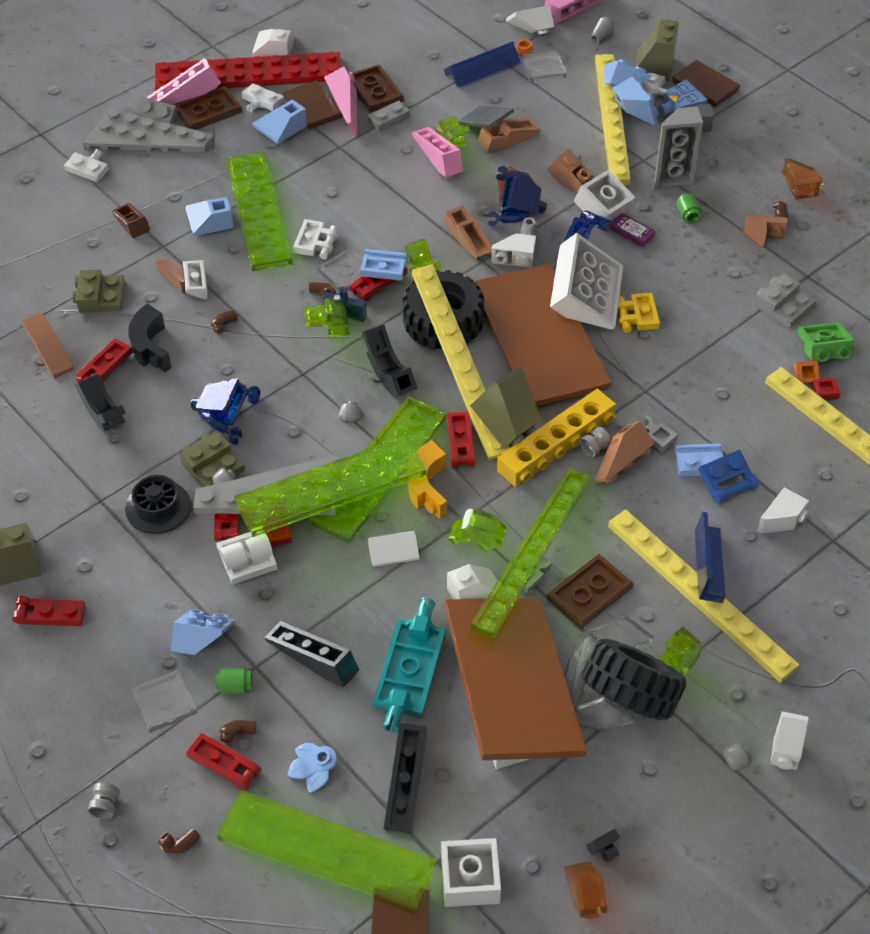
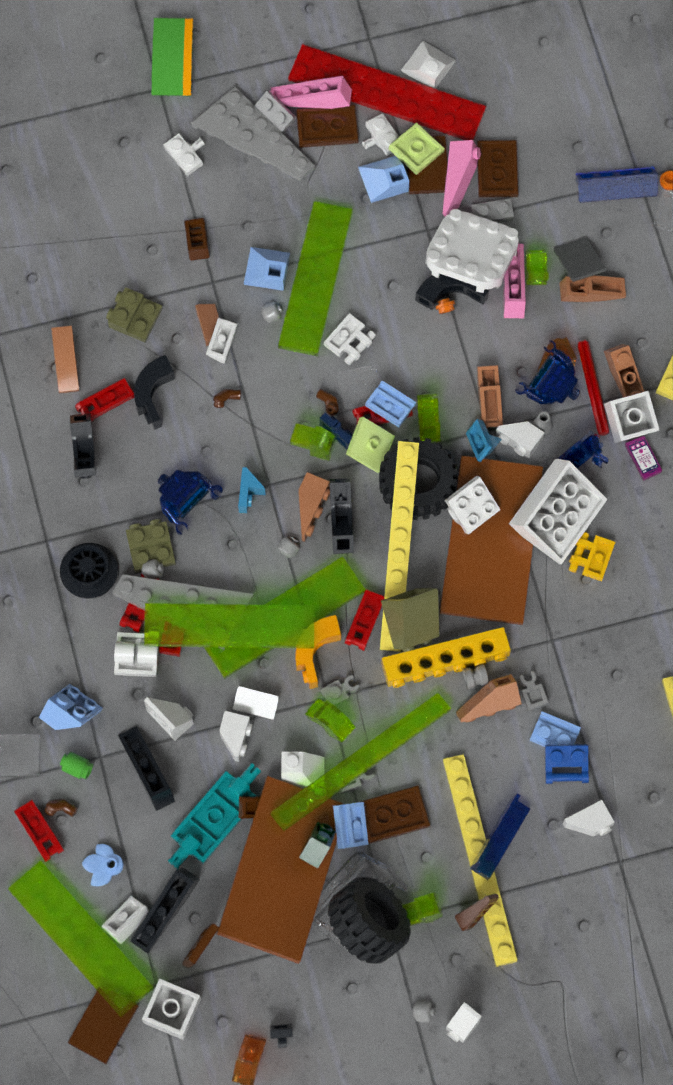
camera: 25 degrees right, 20 degrees up
none -> white slope [102,896,149,944]
none -> white slope [144,697,194,741]
none -> bright green slope [151,18,193,96]
none -> reddish brown tile [182,923,220,969]
none -> white slope [219,711,253,762]
none -> dark azure slope [238,467,266,513]
none -> reddish brown tile [238,796,260,819]
none -> light grey piece [261,301,283,323]
none -> nougat slope [298,472,330,542]
none -> slope [299,822,336,868]
none -> light grey plate [320,675,360,709]
none -> light blue plate [333,802,369,849]
none -> yellowish green plate [346,417,395,473]
none -> yellowish green plate [388,122,445,175]
none -> black arch [415,274,489,310]
none -> white plate [425,209,519,293]
none -> orange plate [435,298,455,314]
none -> white plate [445,476,500,535]
none -> reddish brown slope [455,894,499,931]
none -> dark azure slope [466,419,502,462]
none -> red axle [577,340,609,436]

